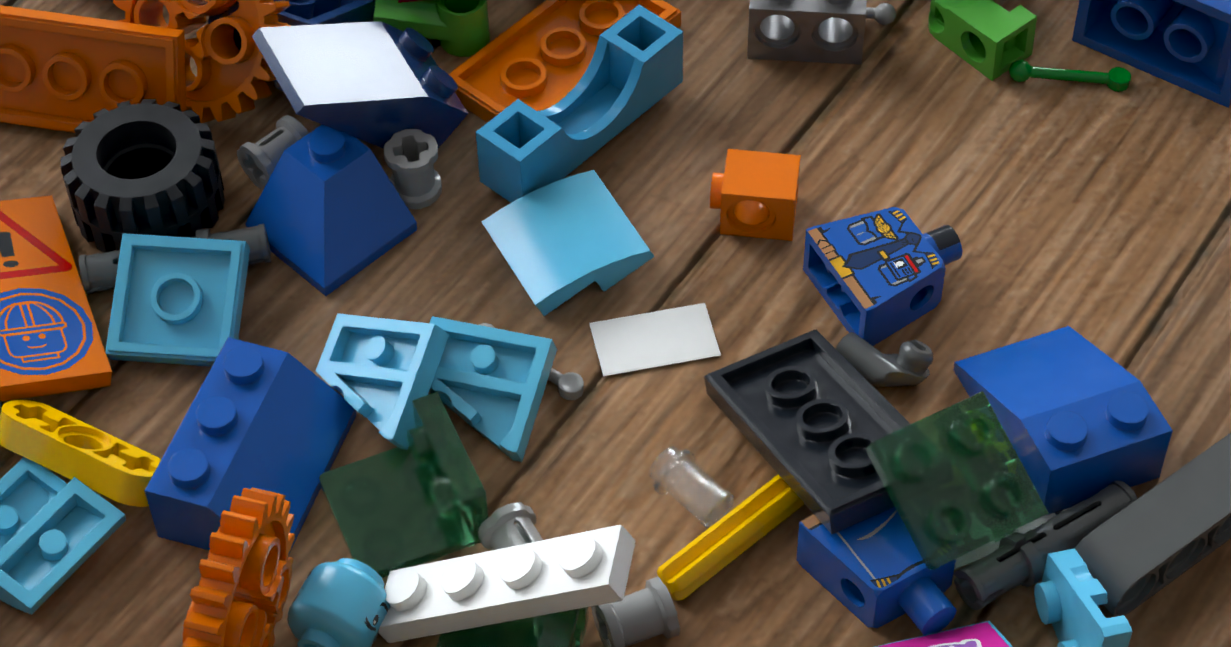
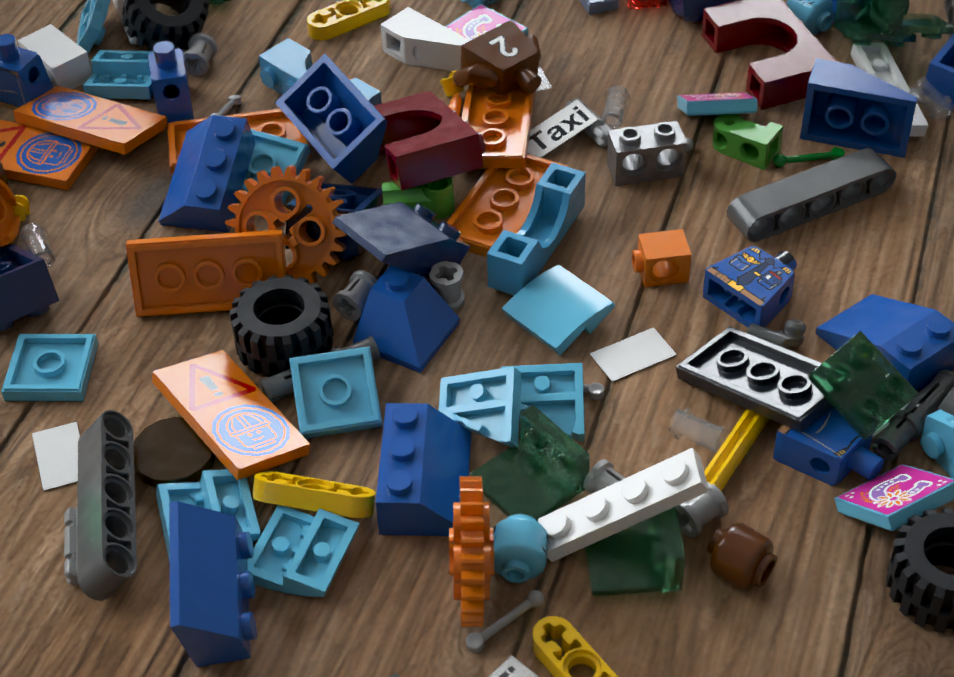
camera: 15 degrees left, 5 degrees down
none -> dark grey beam [726,148,896,242]

